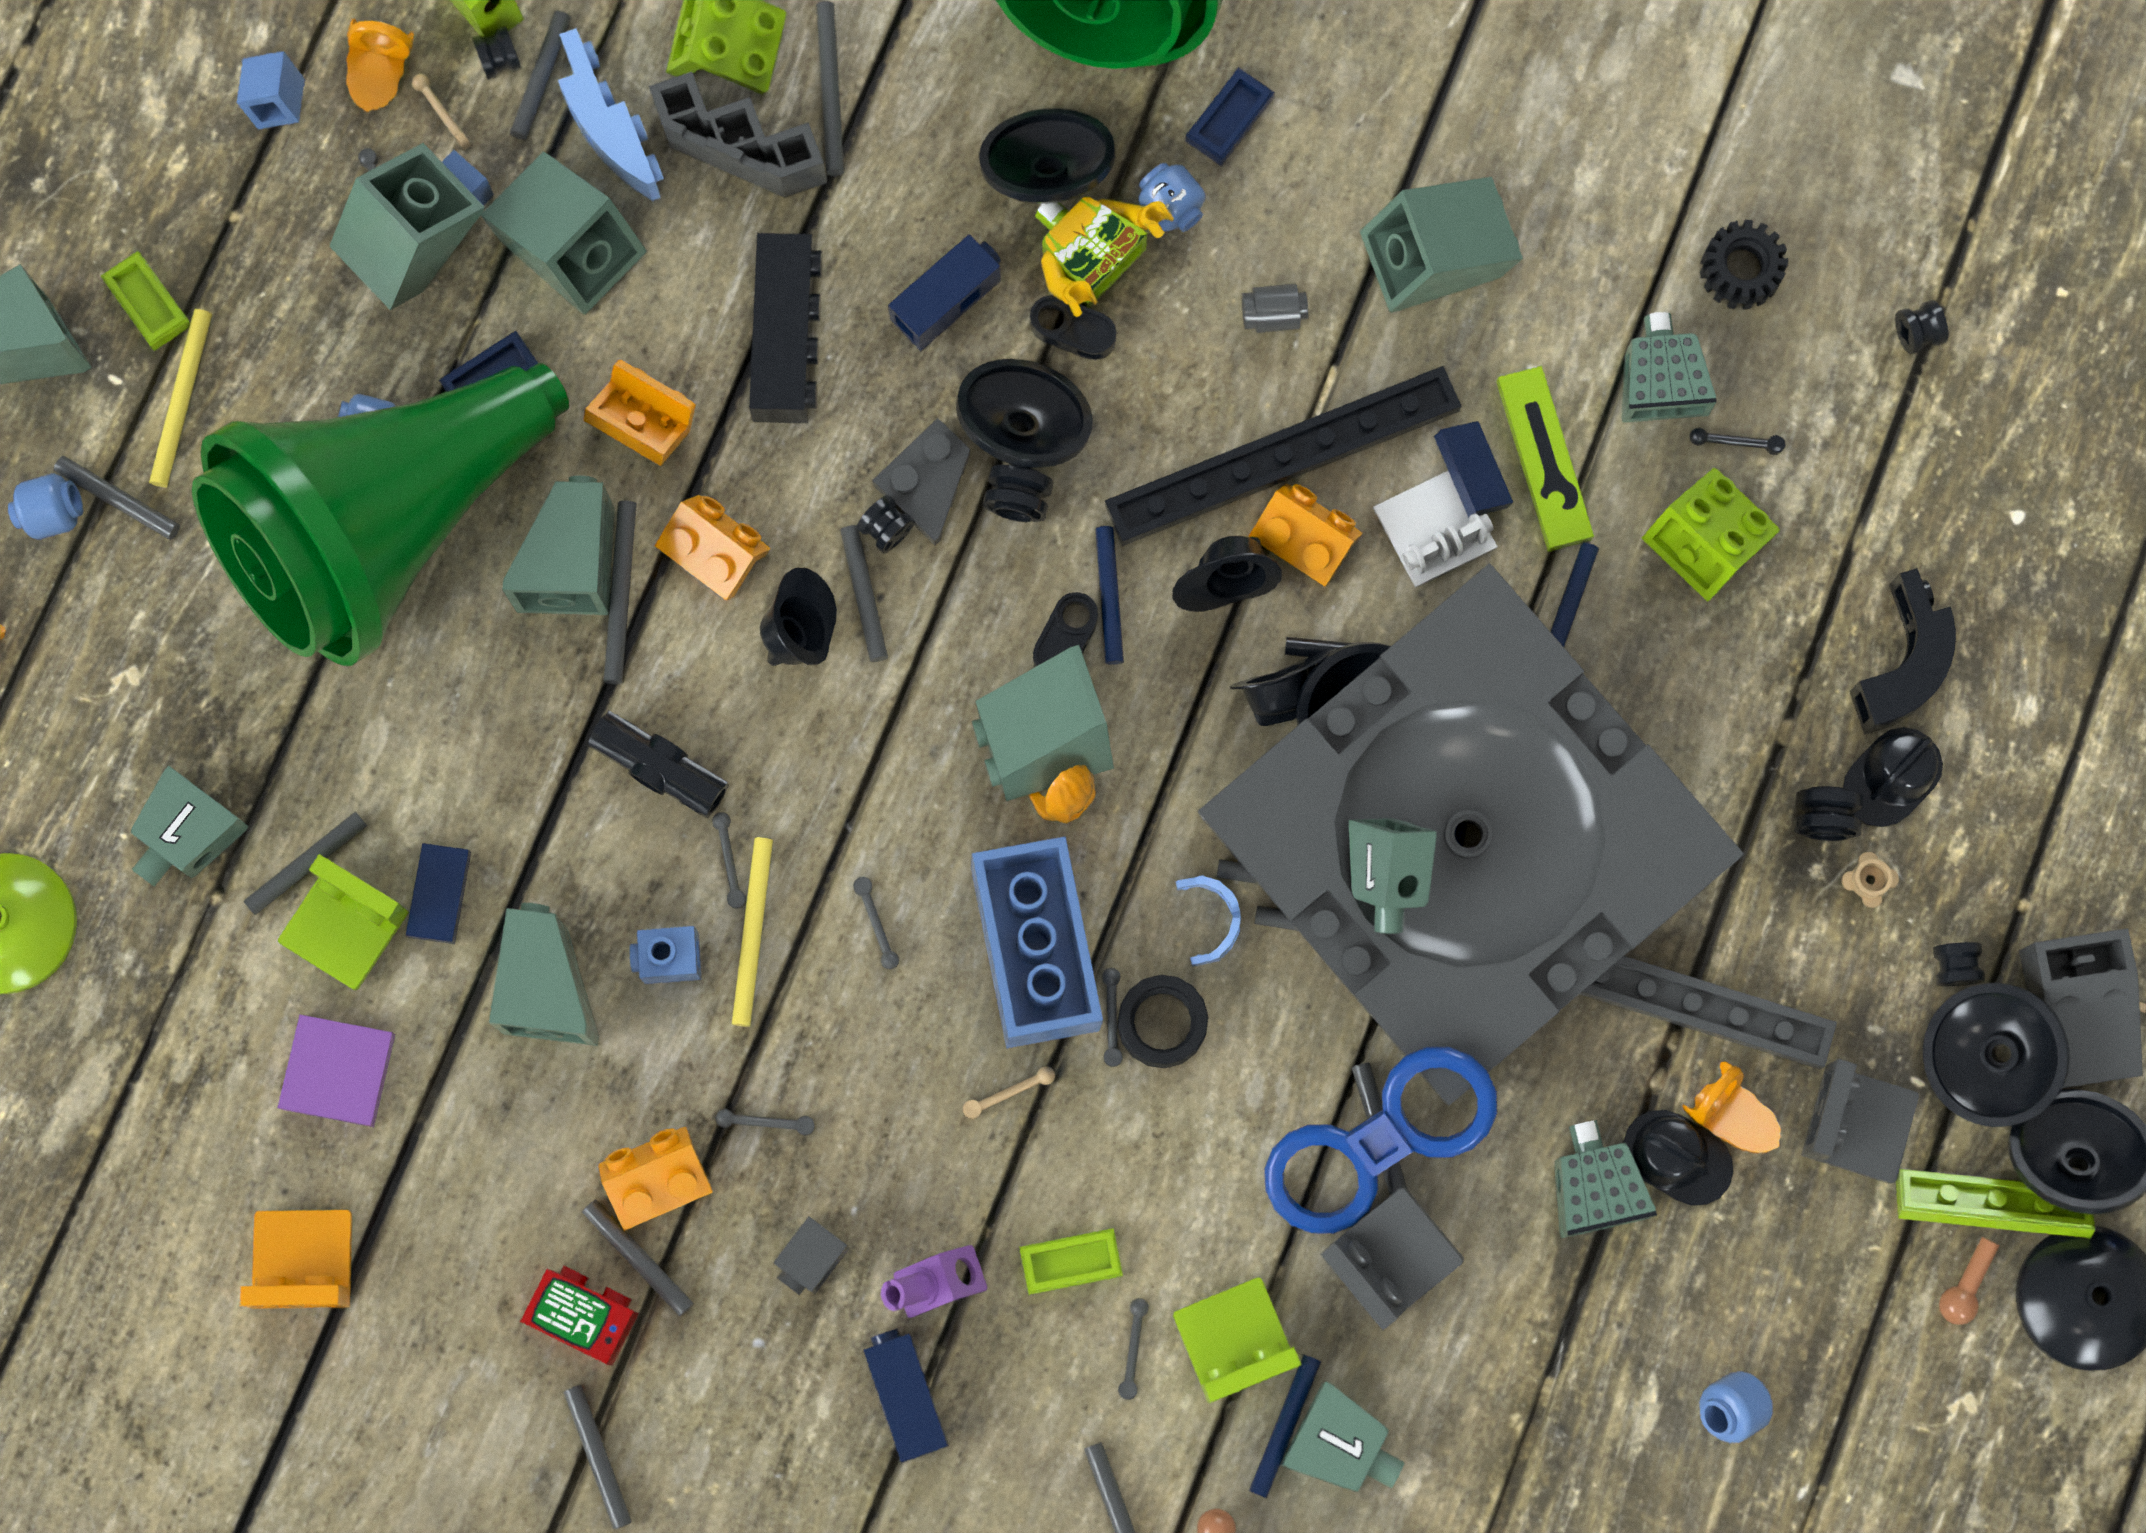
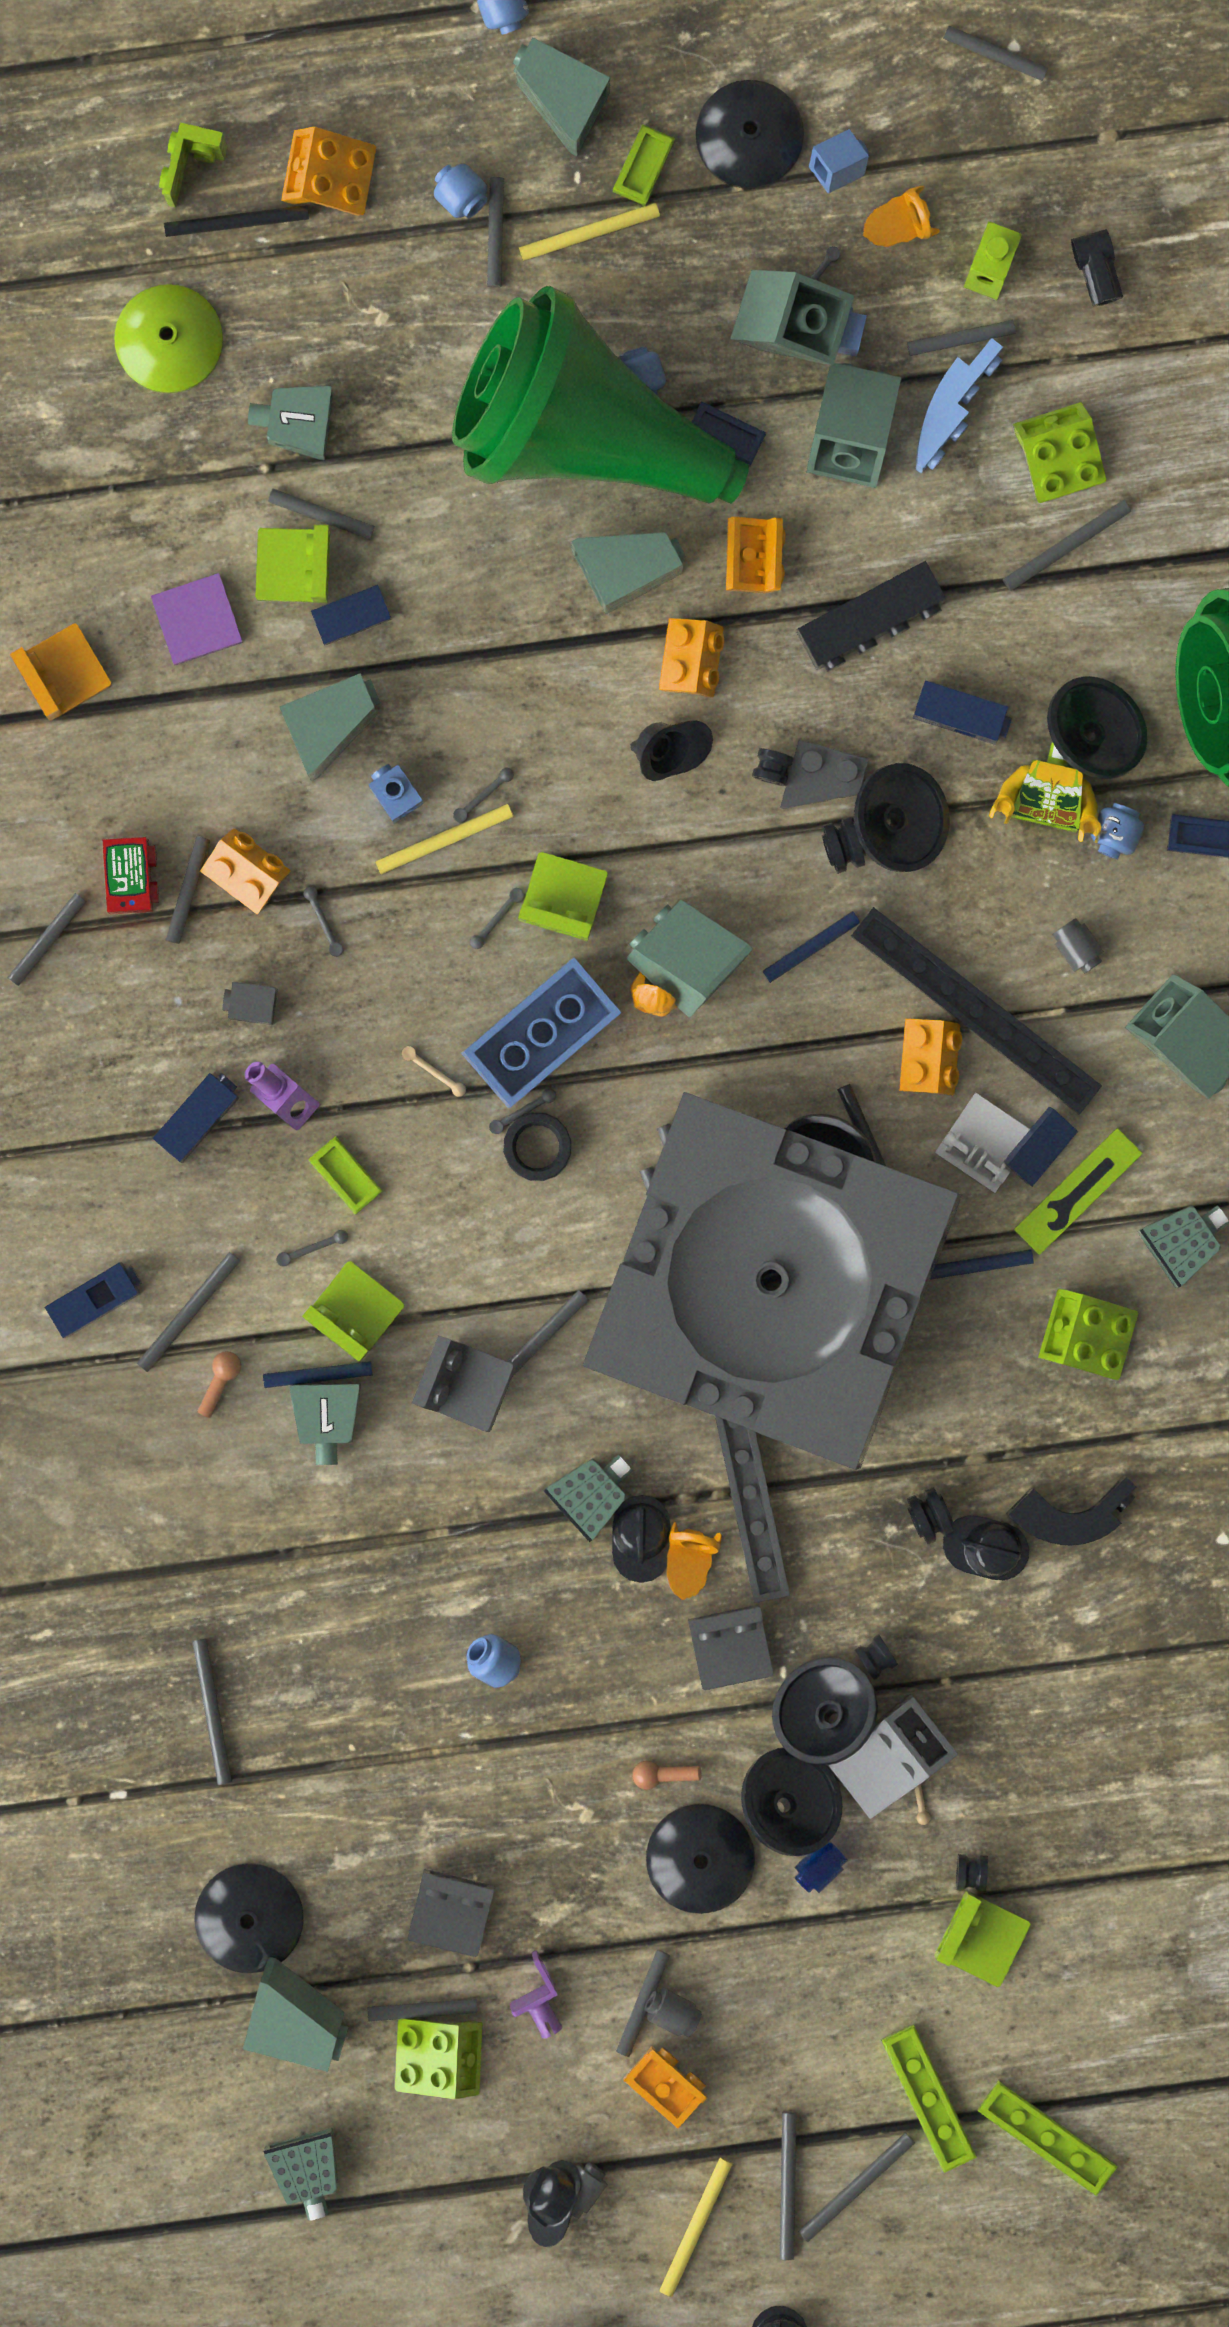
camera: 60 degrees right, 10 degrees up
tan hinge [412,74,471,151] -> none
black wheel [472,26,522,80] -> none
black piece [587,711,729,819] -> none
dark grey bar [604,500,637,684] -> none
dark grey brick [649,72,827,198] -> none
dark grey bar [840,525,888,662] -> none
black piece [1030,295,1116,360] -> none
black piece [1033,592,1098,668] -> none
black piece [1172,536,1282,612] -> none
light blue helmet [1175,875,1241,967] -> none
black piece [1230,648,1337,726] -> none
blue bar [1264,1047,1497,1234] -> none
sand green torso [1349,818,1436,934] -> none
black hinge [1689,428,1786,455] -> none
tan plate [1841,852,1899,908] -> none
lime tile [1896,1169,2095,1238] -> none
none -> lime bracket [518,852,608,941]
none -> black dish [696,80,804,189]

